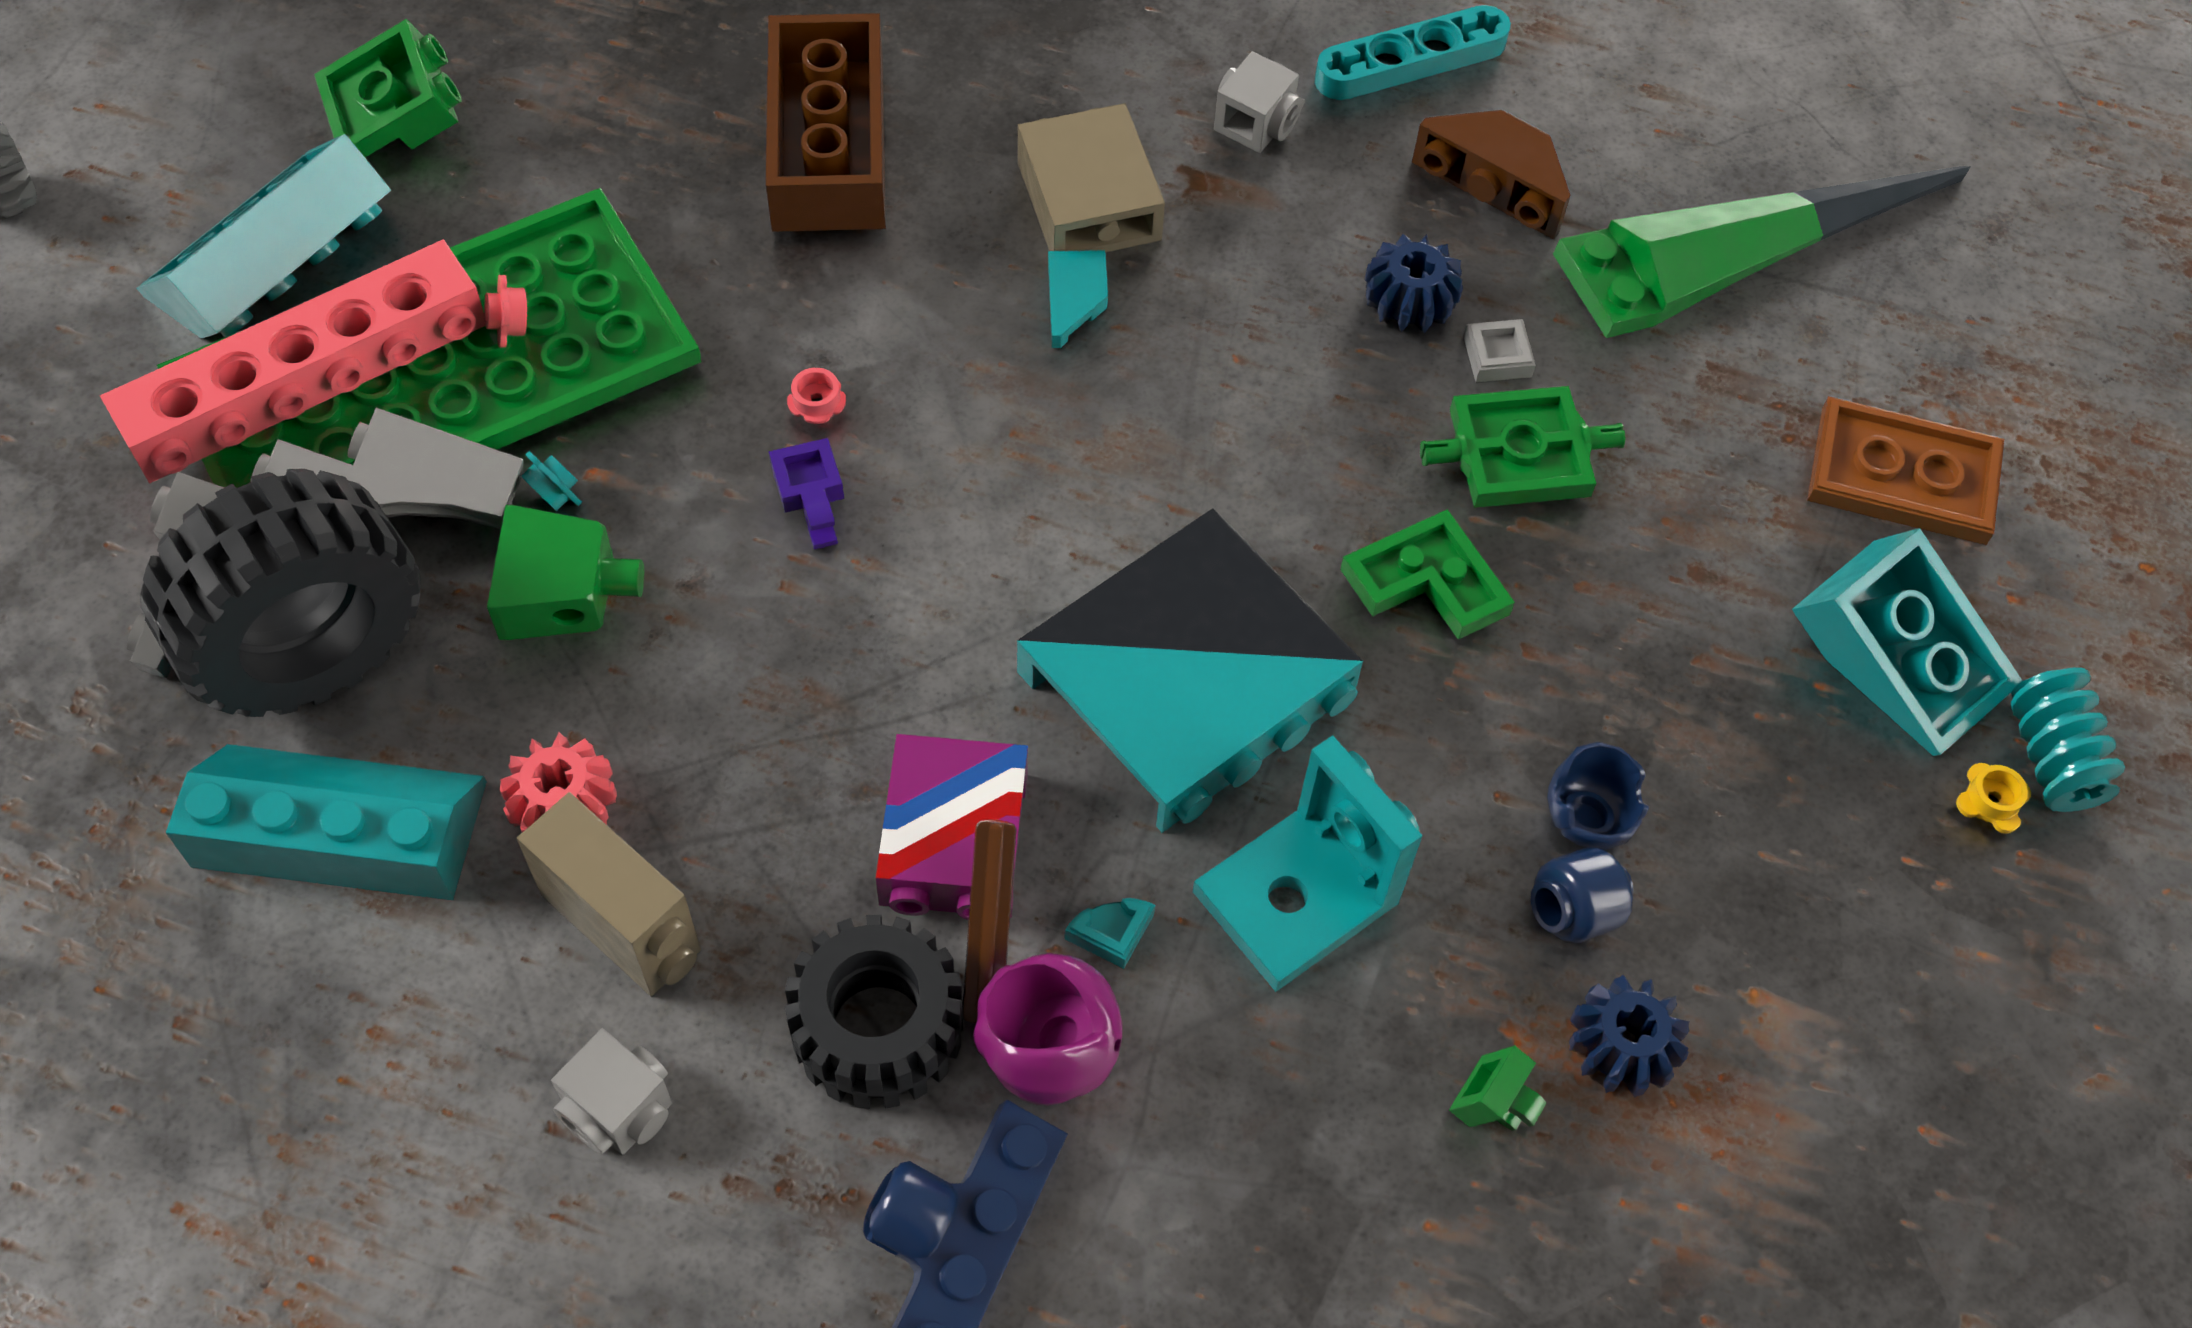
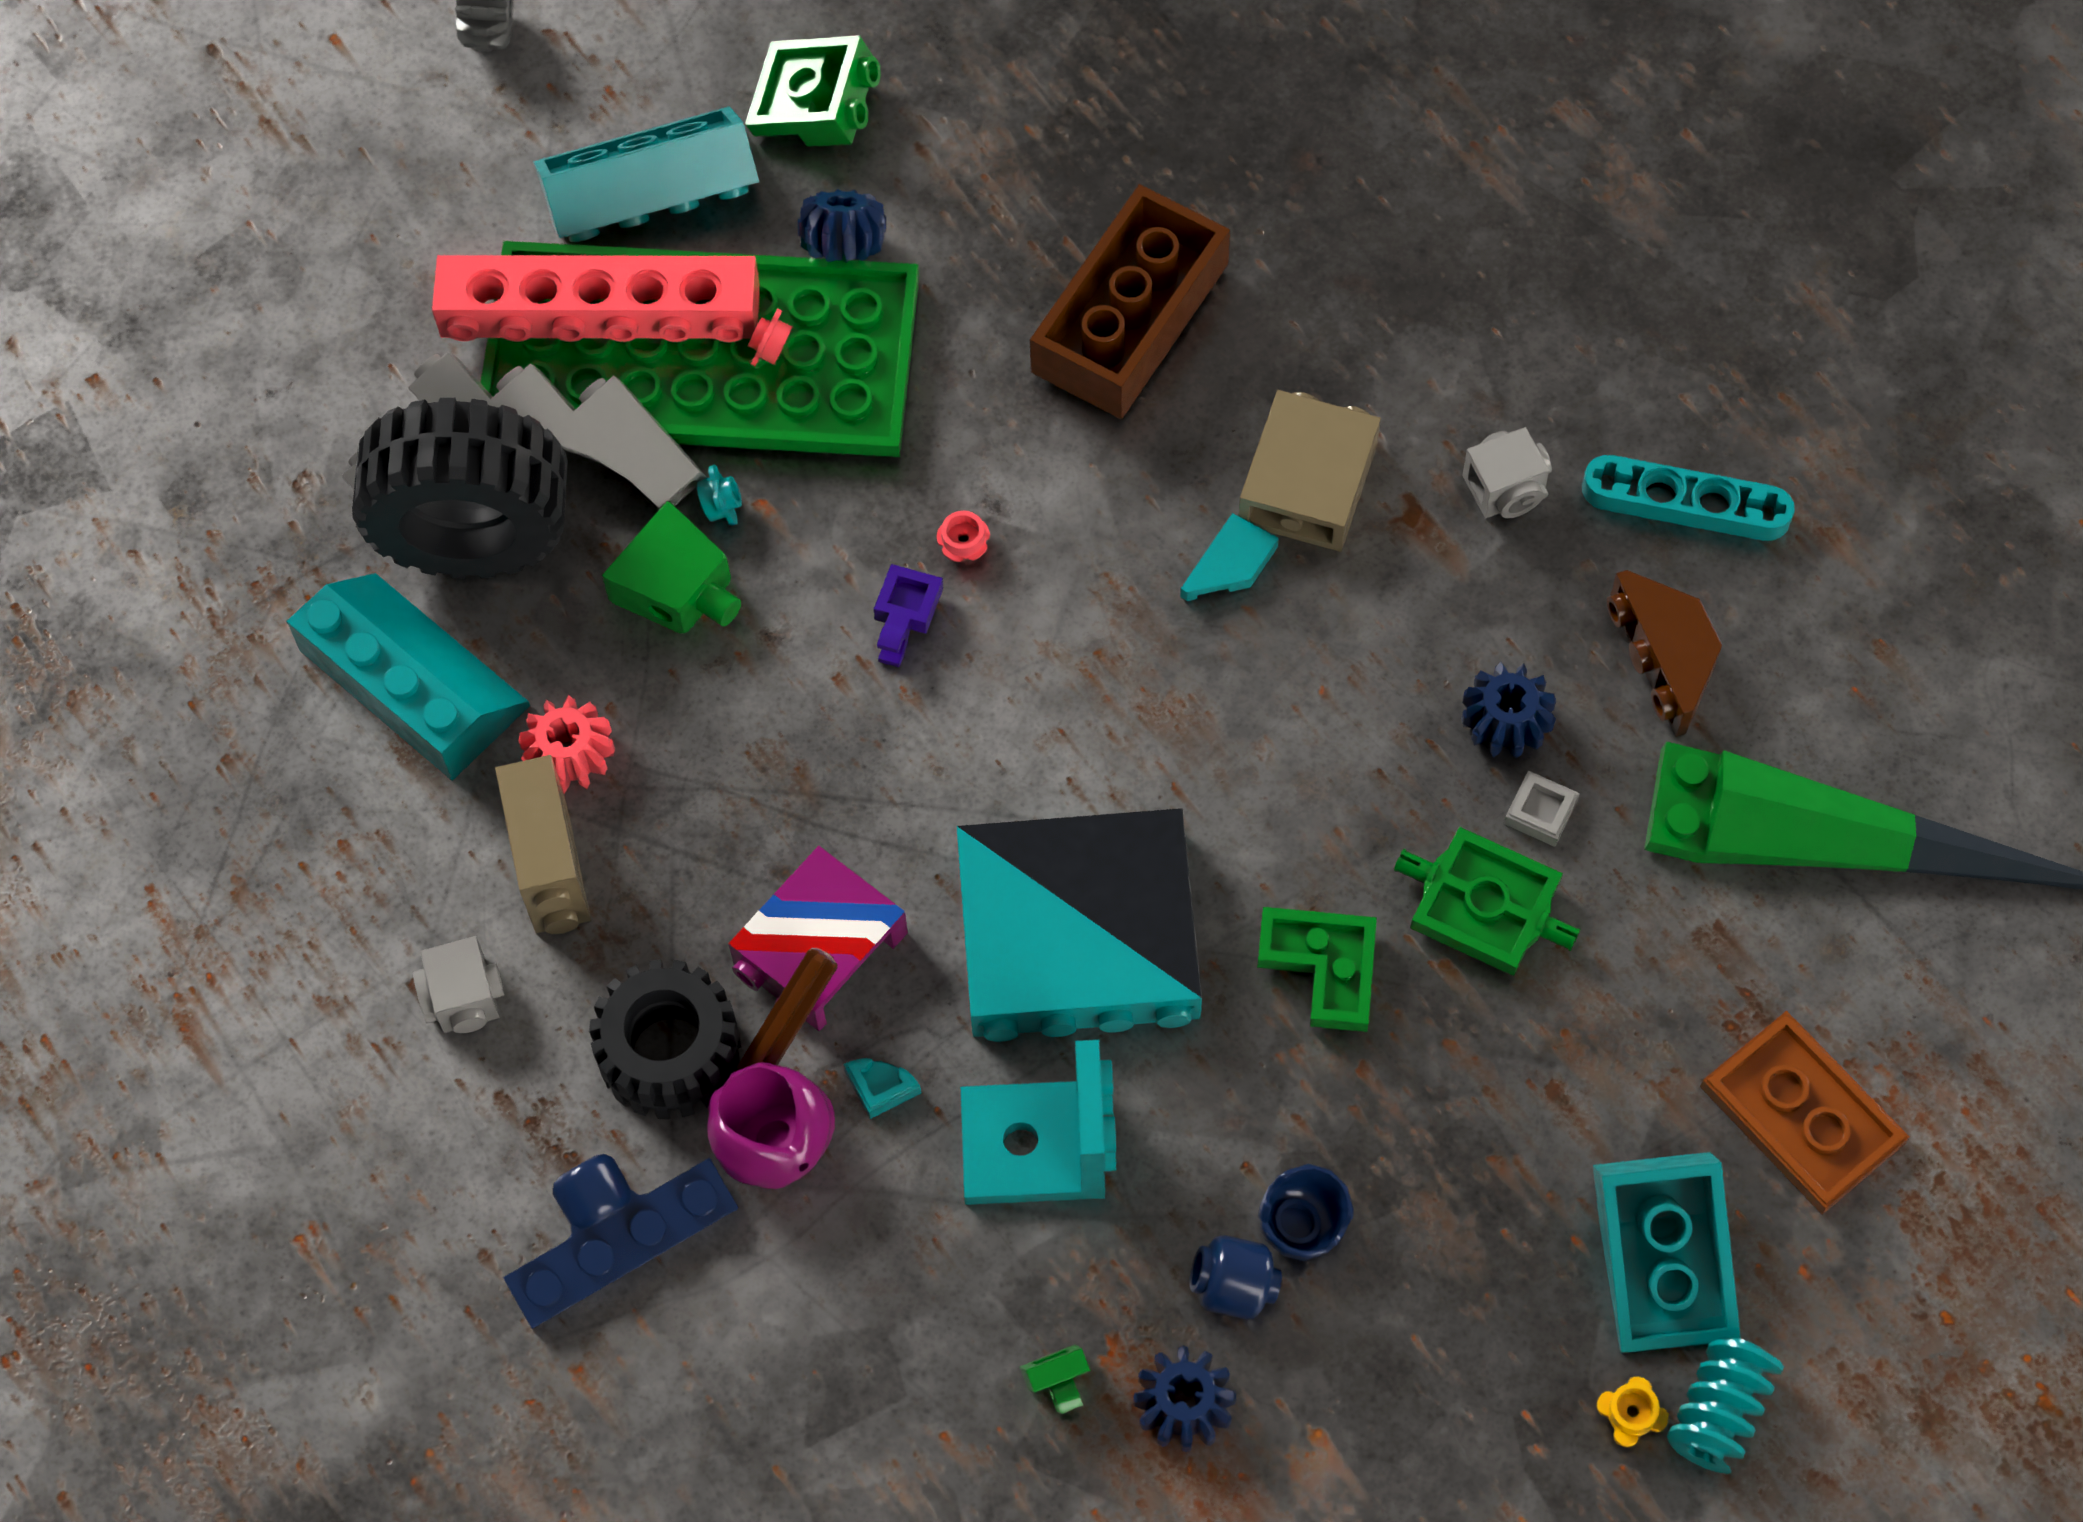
camera: 40 degrees right, 5 degrees up
none -> dark blue gear [798,189,886,263]

